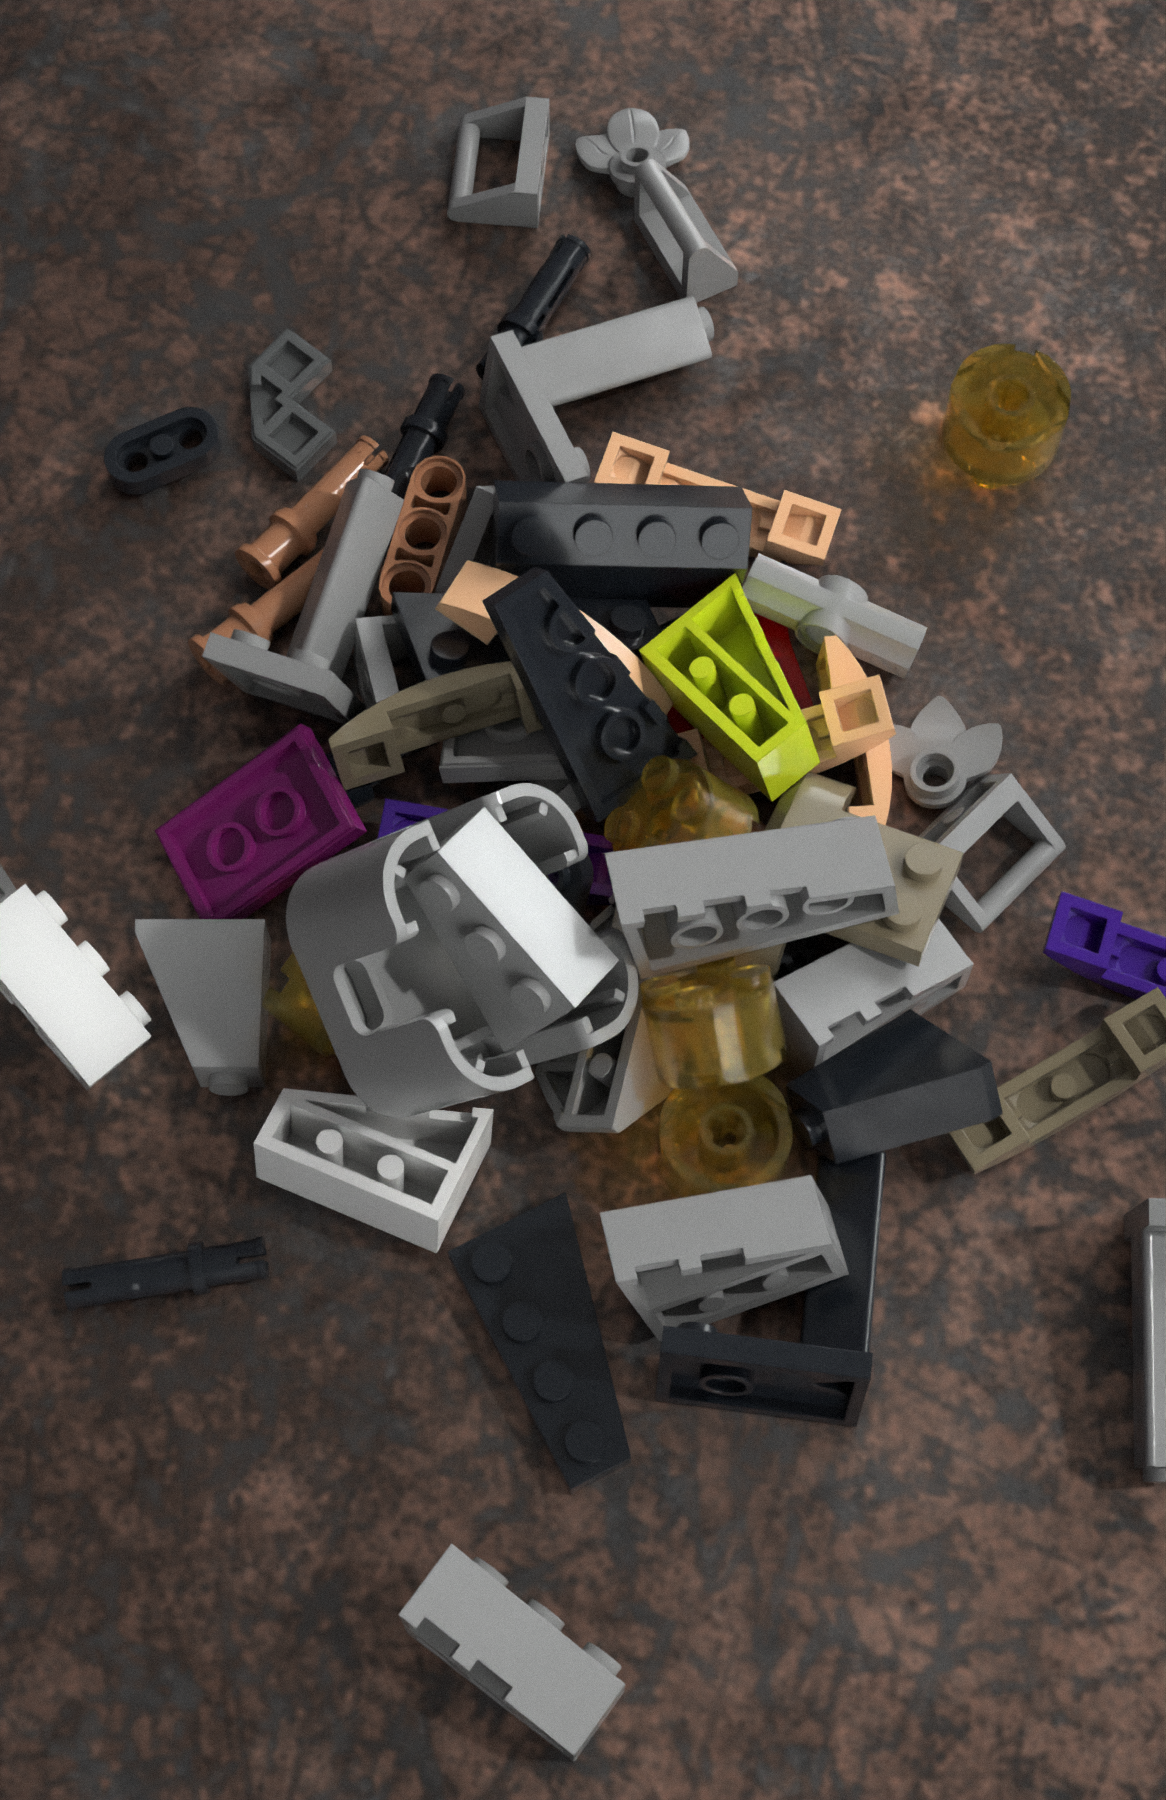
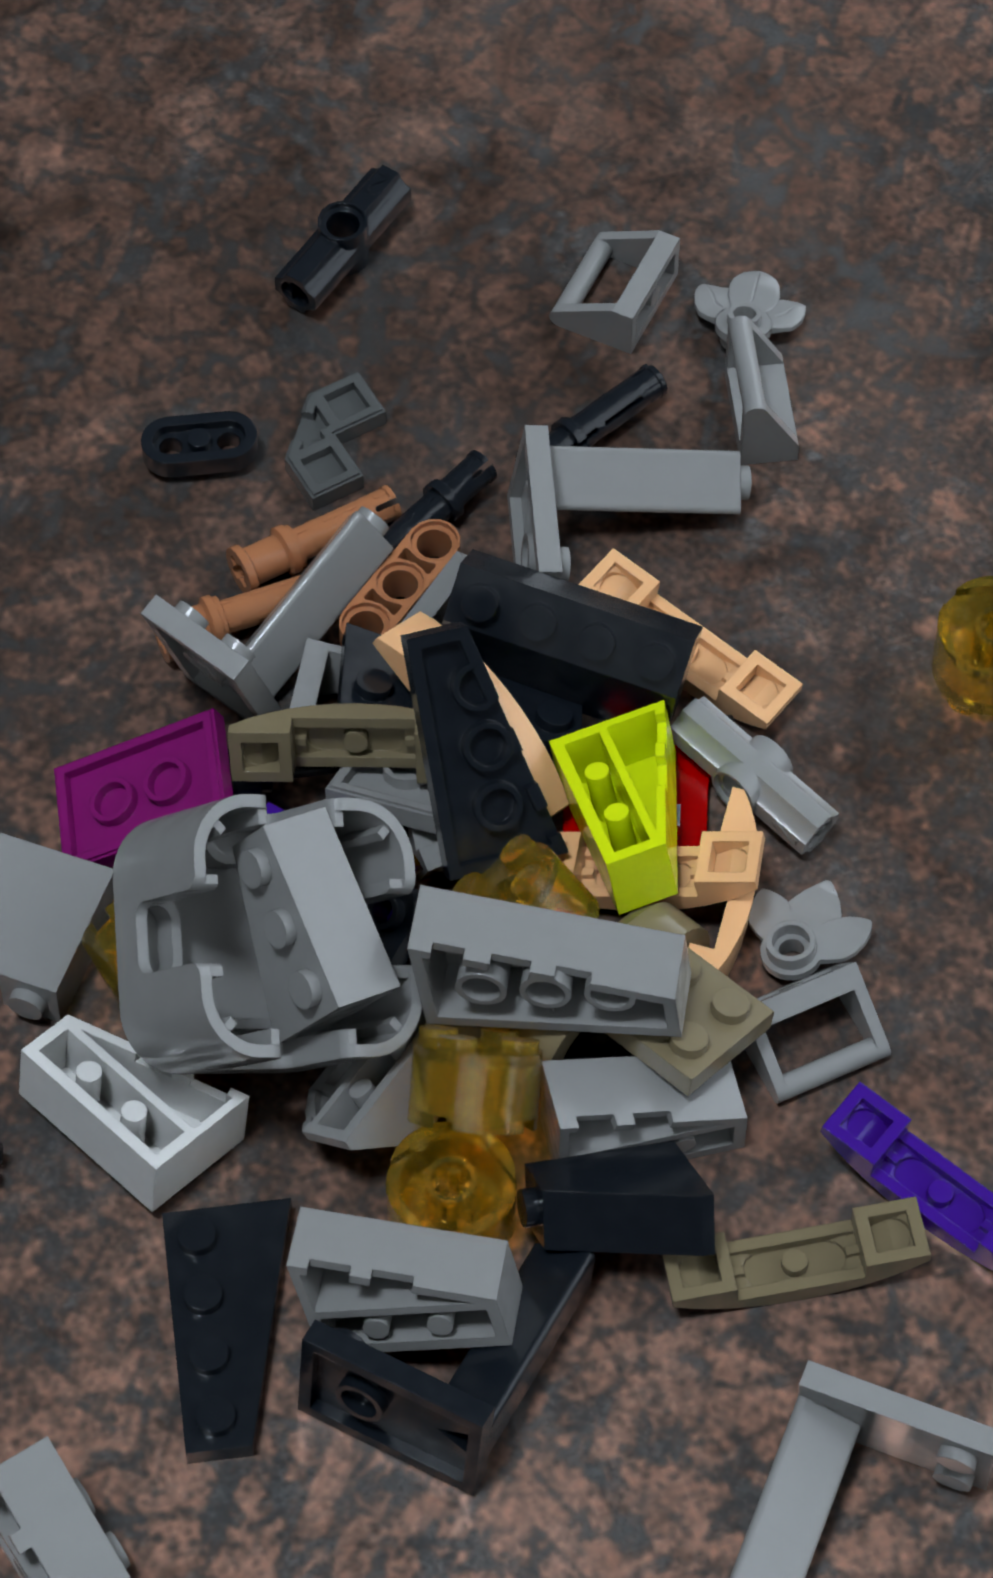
camera: 20 degrees right, 10 degrees down
none -> black piece [275,165,411,313]

